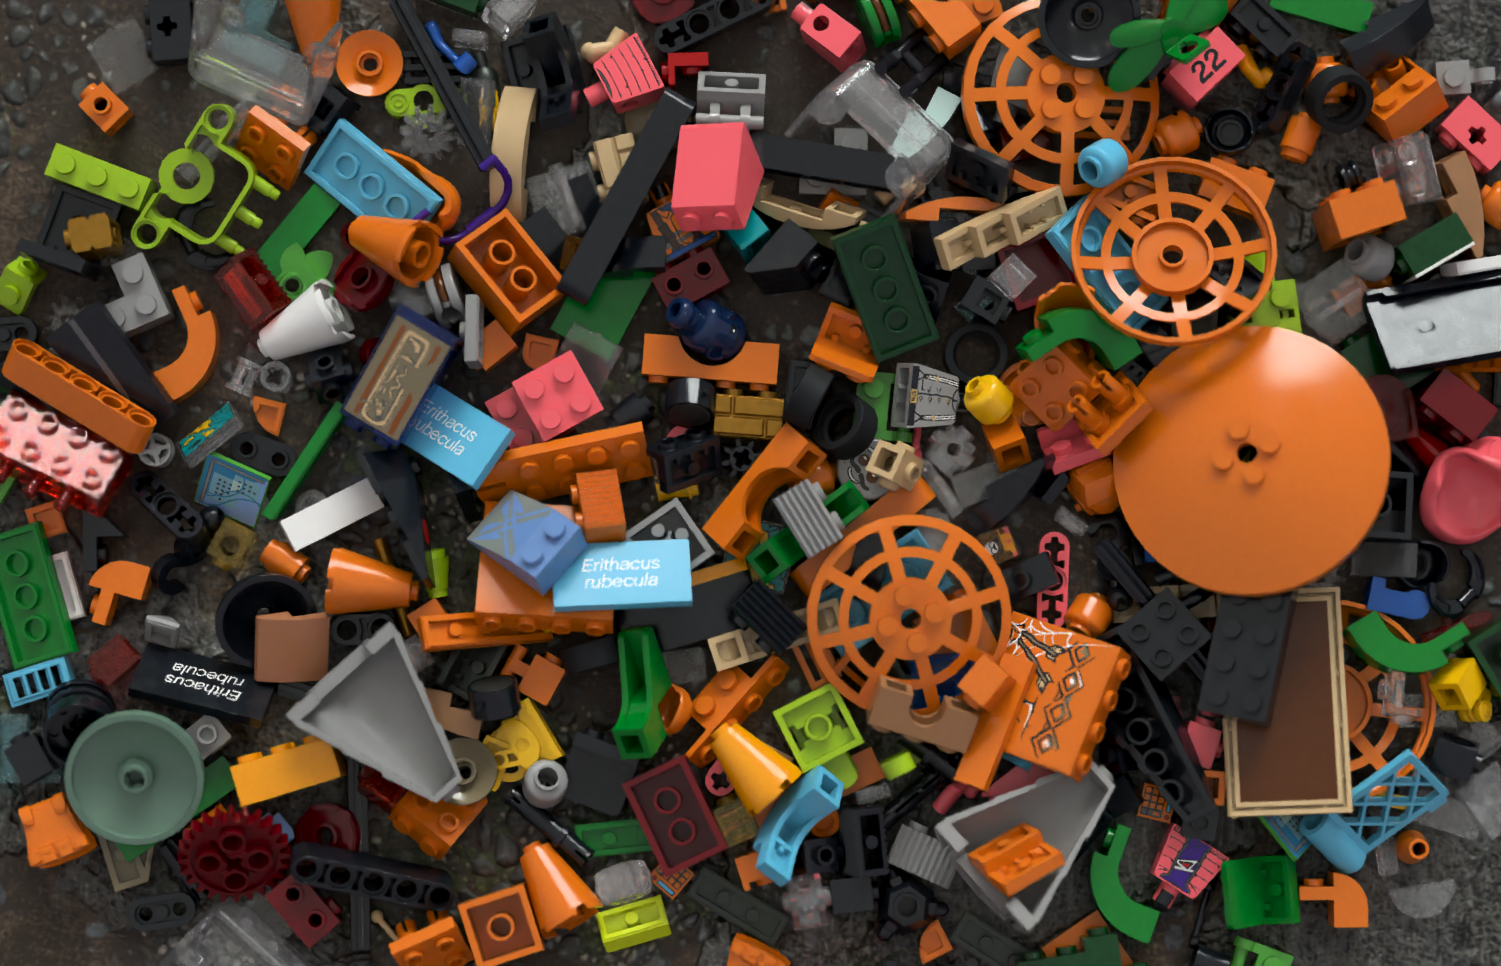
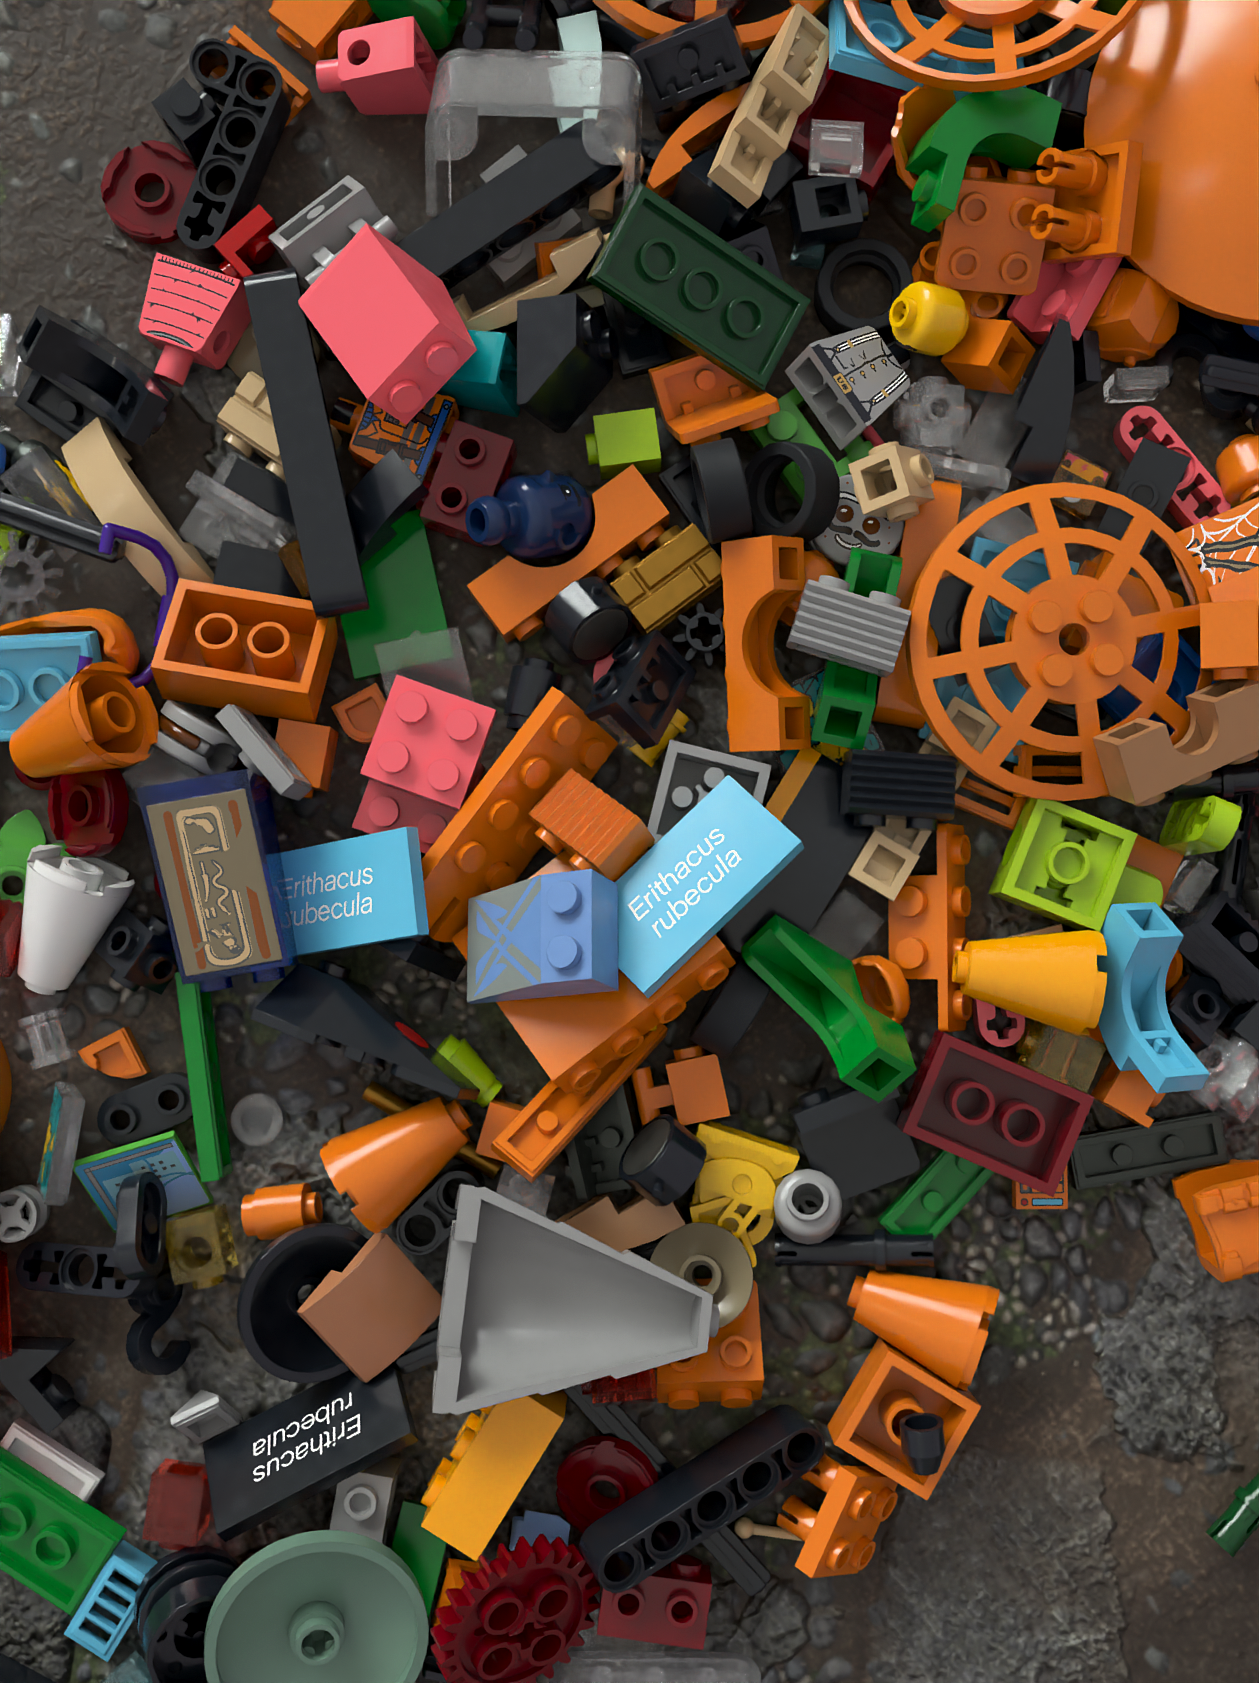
camera: 35 degrees left, 0 degrees up
orange brick [89,561,152,626] -> none
clear bush [260,361,294,394] -> none
white tile [279,478,385,553] -> none
tan arm [580,27,629,64] -> none
clear gear [594,860,653,906] -> none
neon yellow slope [596,894,672,953] -> none
none -> black plate [112,1172,167,1280]
none -> lime brick [585,408,661,480]
none -> black hose [899,1413,946,1475]

